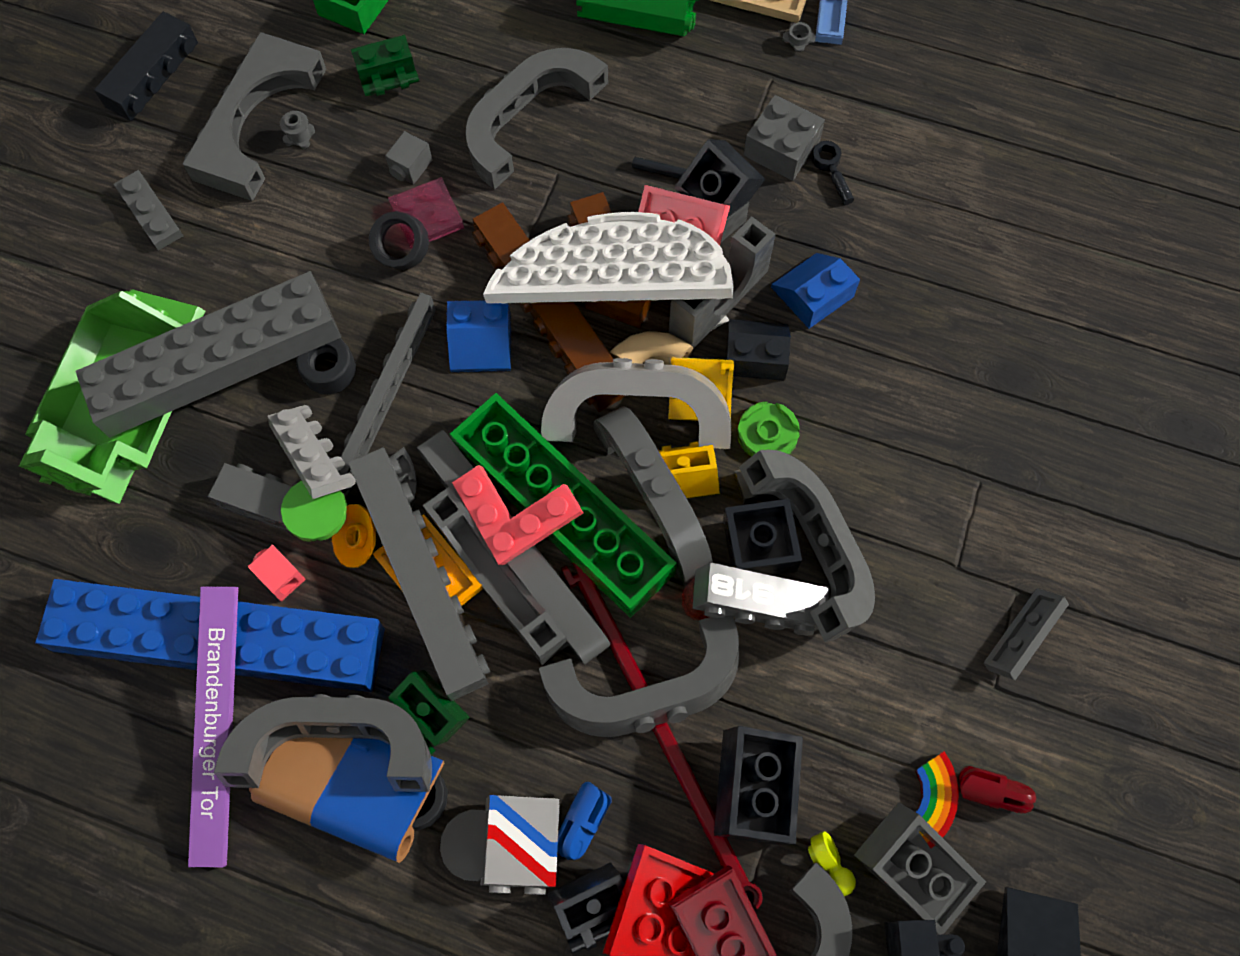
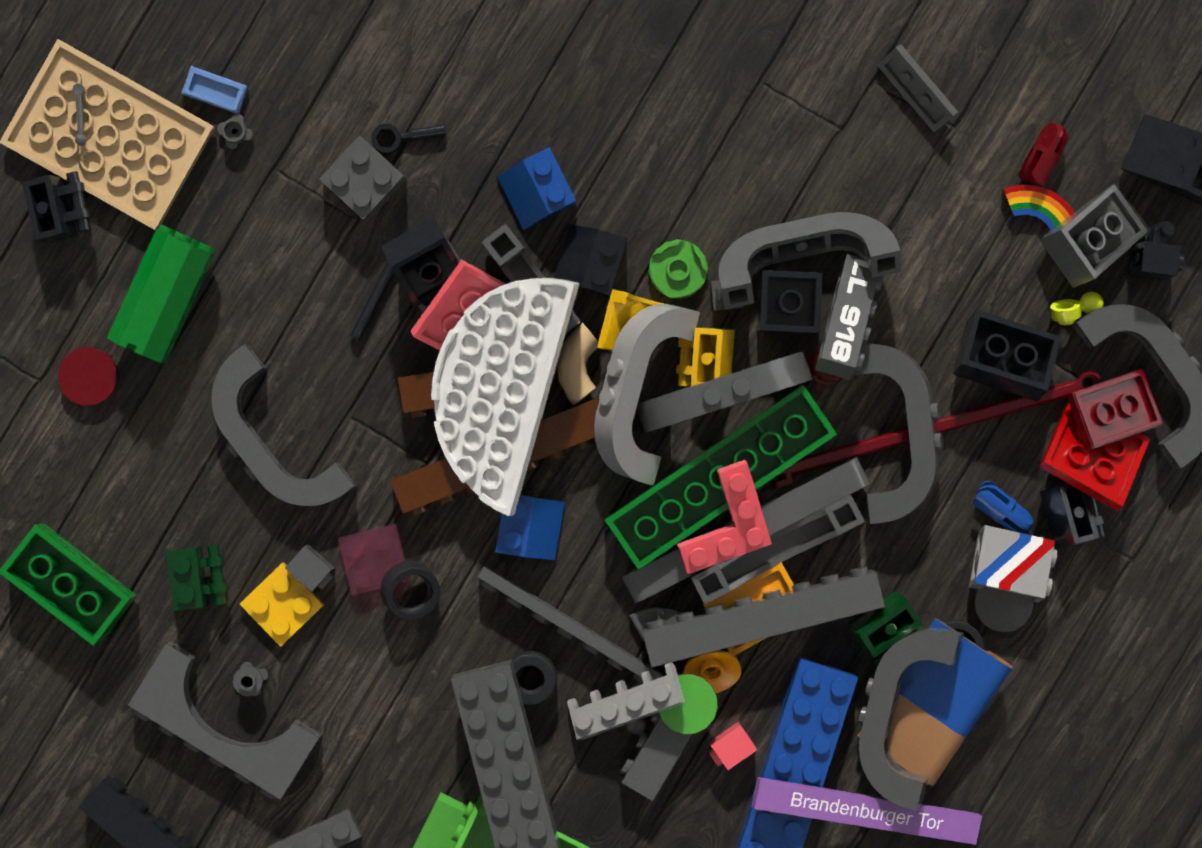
camera: 80 degrees left, 20 degrees up
none -> yellow plate [240,562,325,647]

